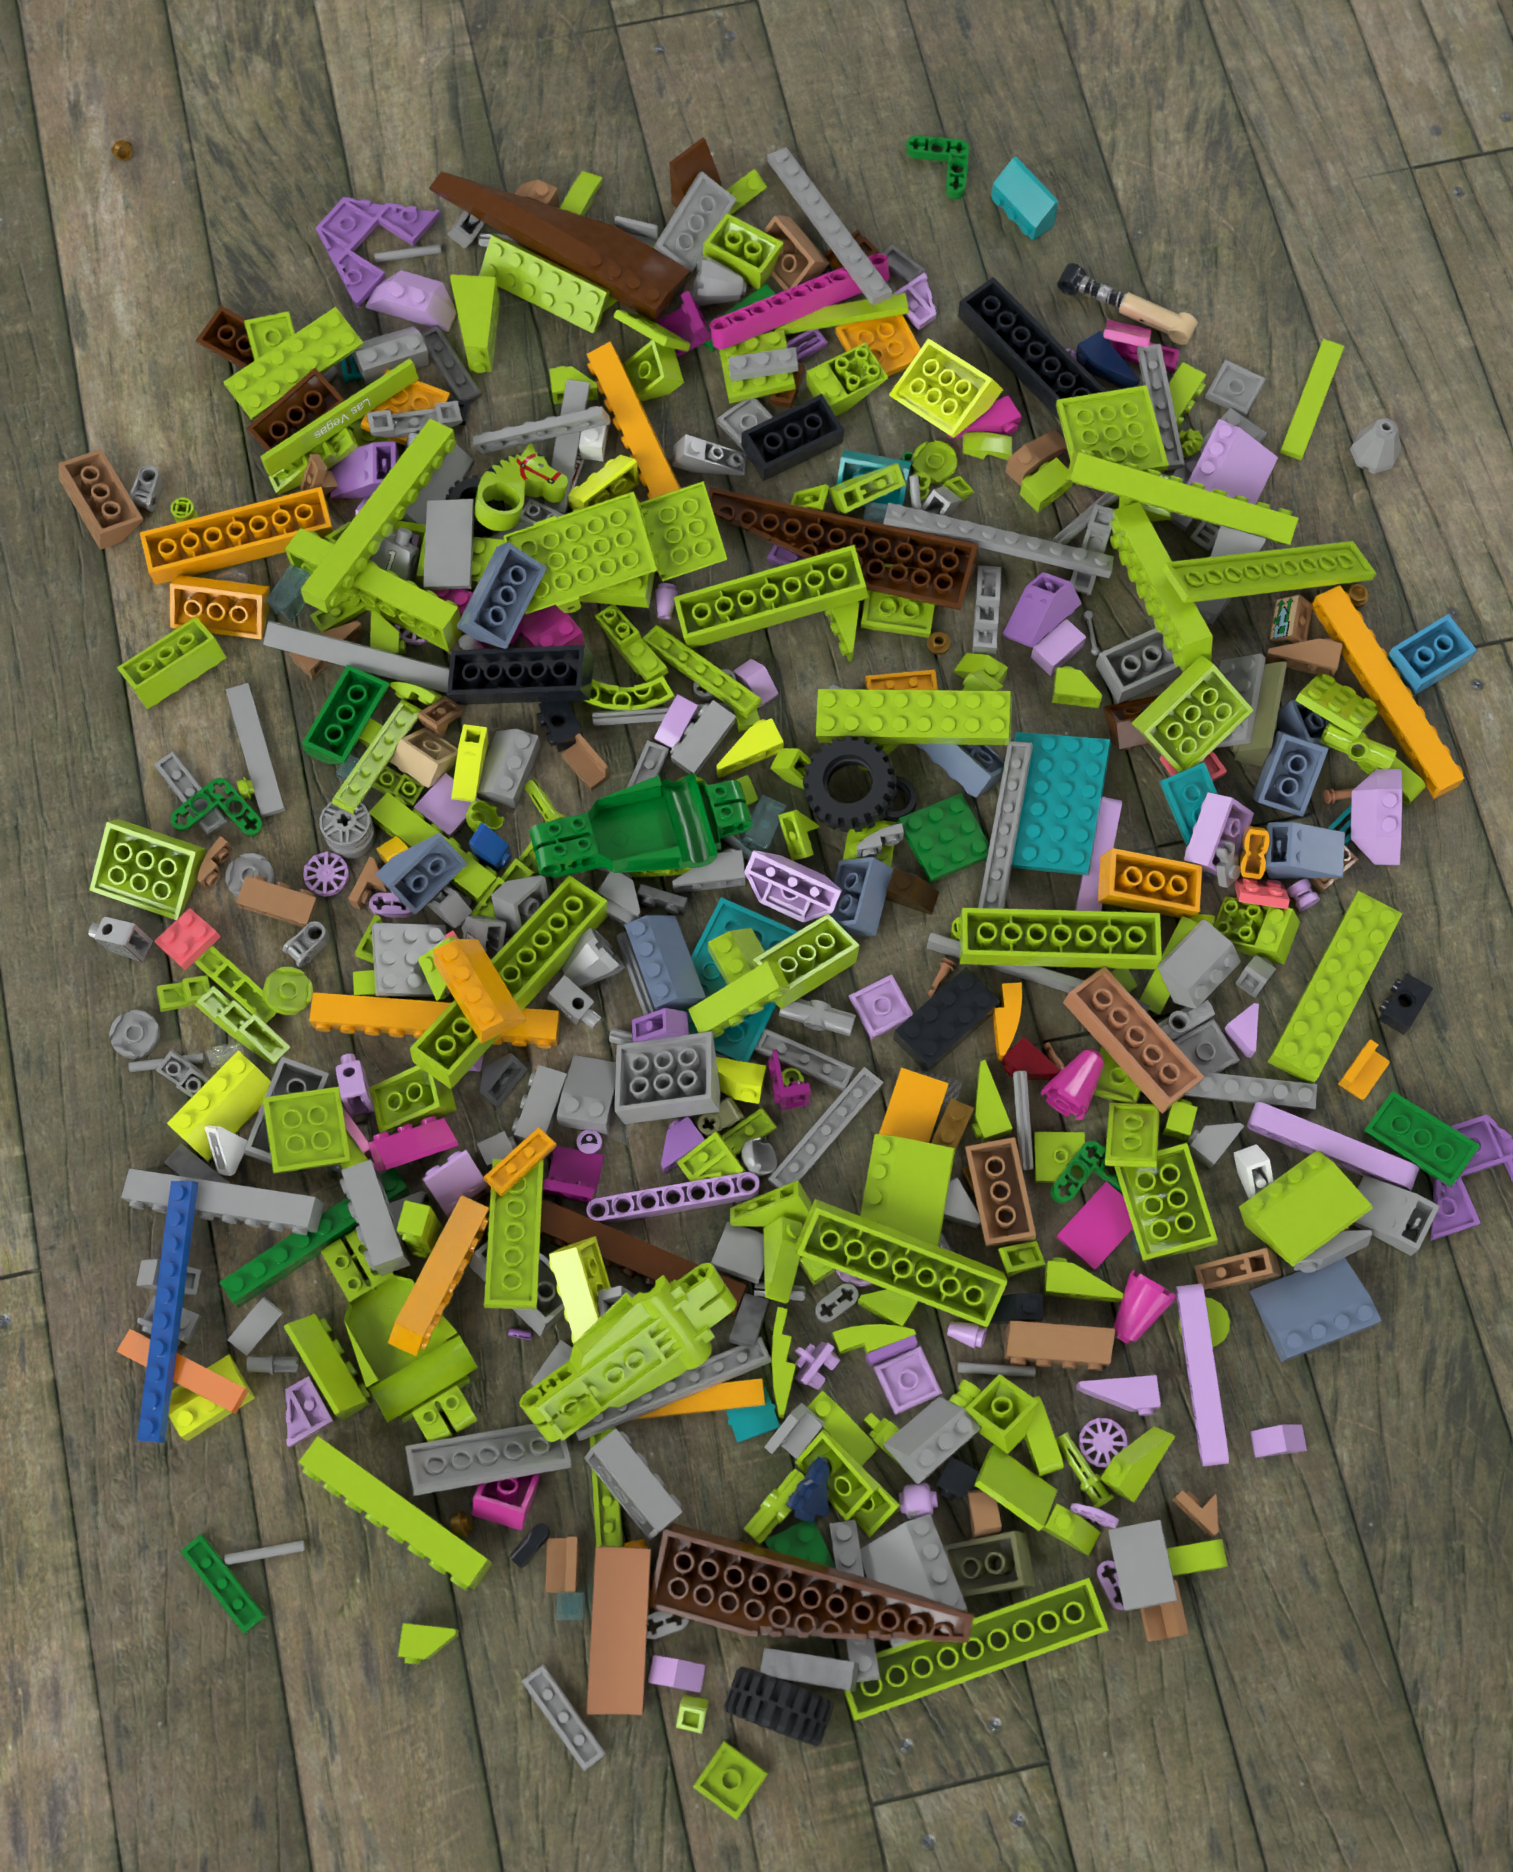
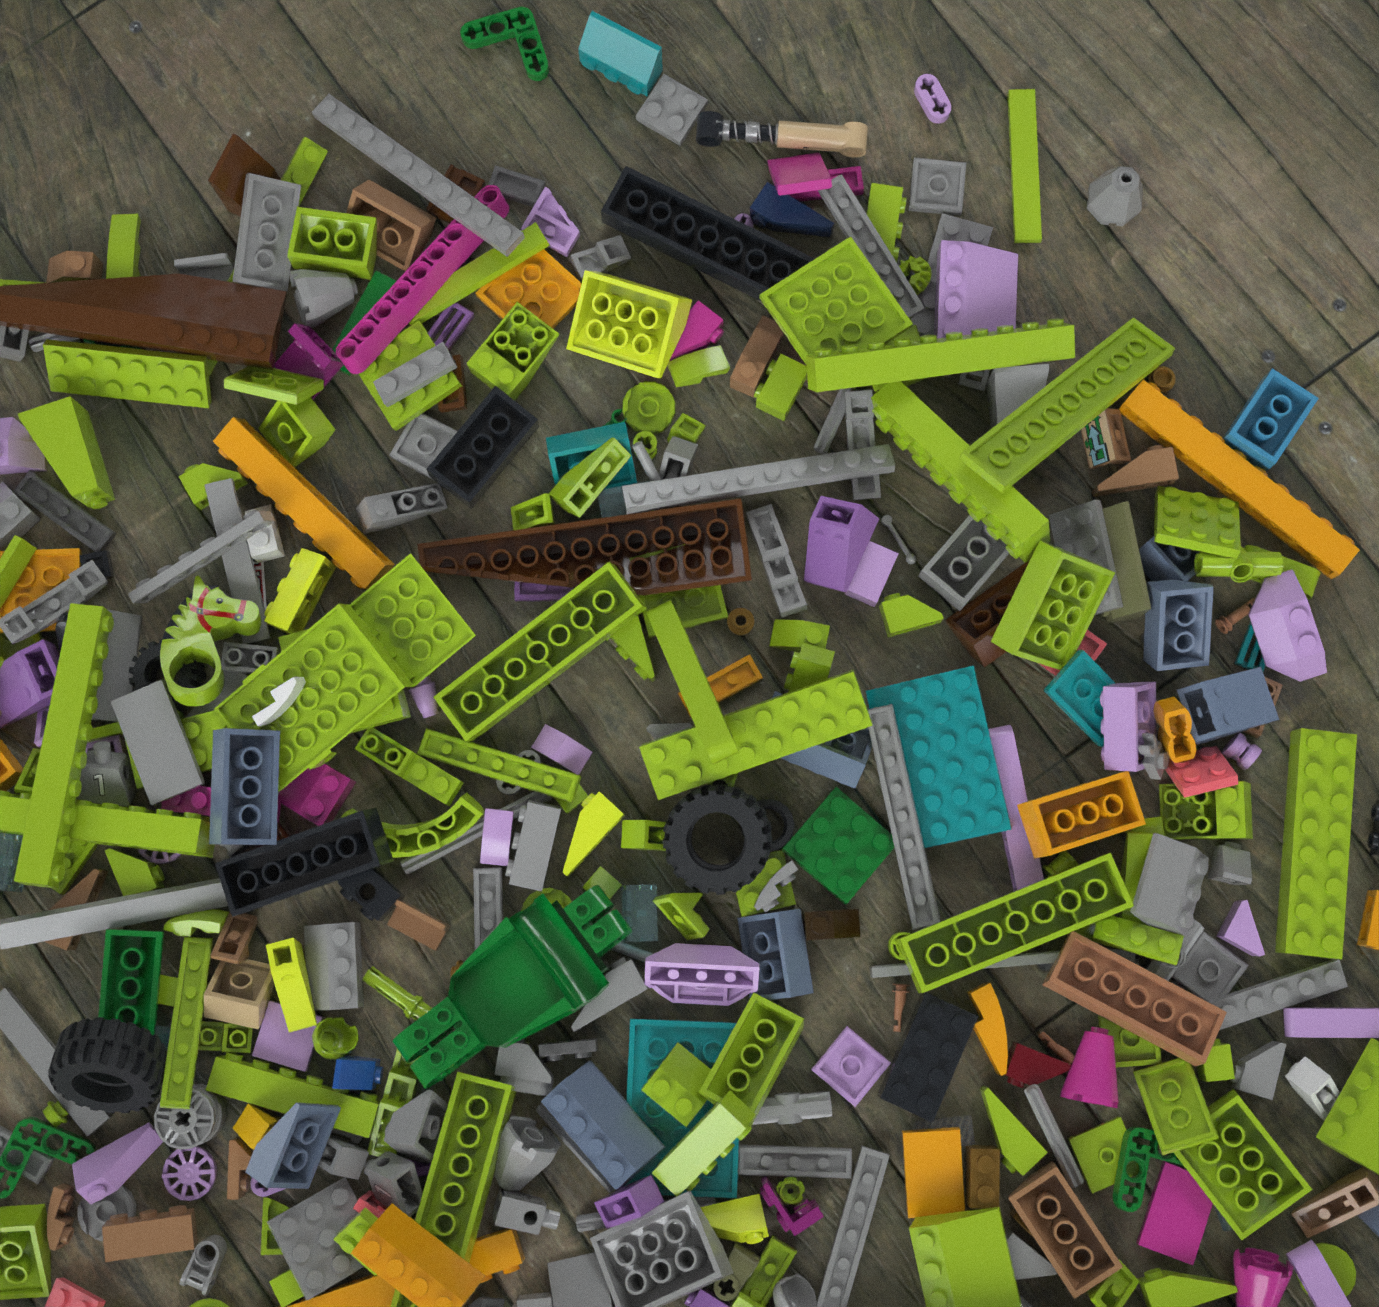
camera: 20 degrees left, 10 degrees up
none -> black tyre [48,1017,167,1113]
none -> lavender slope [72,1123,163,1204]
none -> white slope [252,677,306,726]
none -> light grey slope [569,235,631,282]
none -> light grey plate [636,74,708,146]
none -> lime beam [646,600,739,765]
none -> lavender beam [914,74,951,124]
none -> lime plate [1092,915,1184,965]

